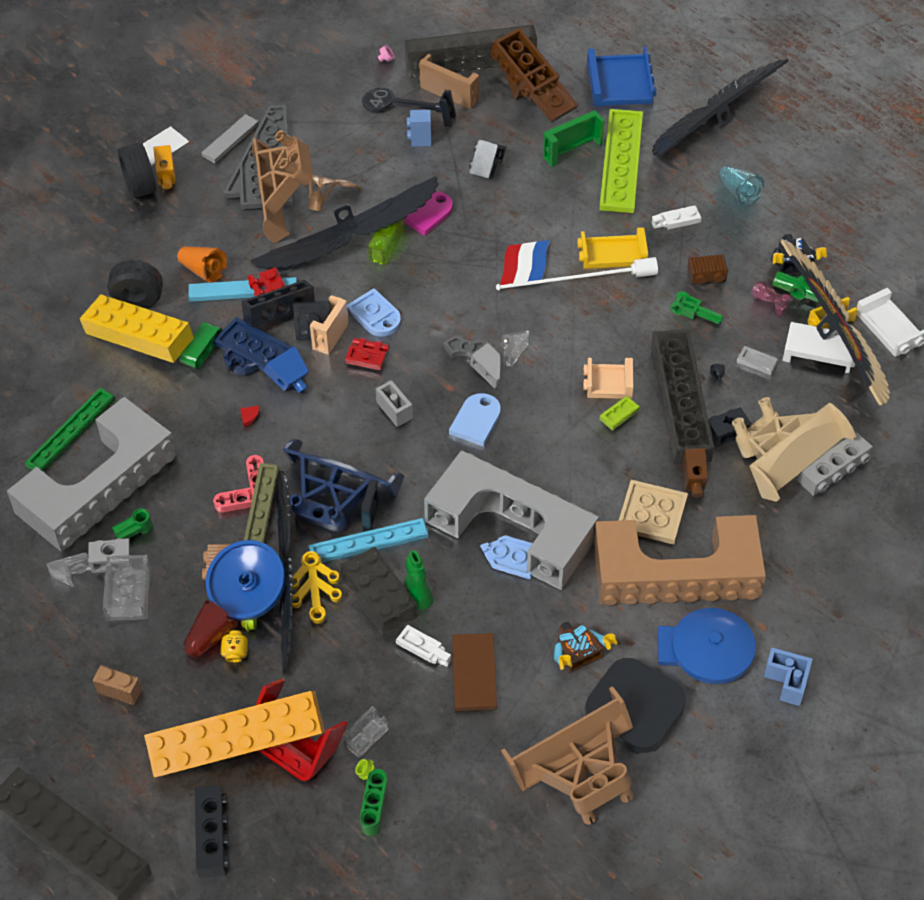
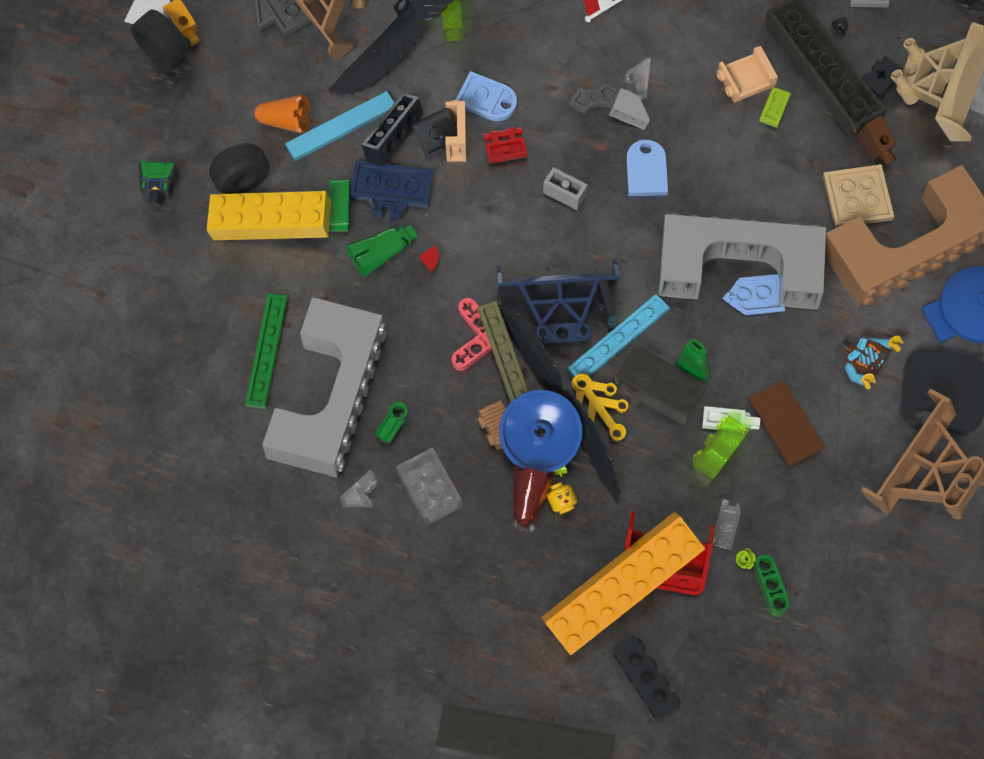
camera: 25 degrees left, 15 degrees up
light grey brick [88,538,132,573] -> none
medium nougat brick [93,665,142,706] -> none
red plate [247,267,285,296] -> none
blue torso [263,346,309,394] -> none
none -> torso [139,161,179,207]
none -> green piece [346,225,418,278]
none -> clear neon green brick [692,415,750,481]

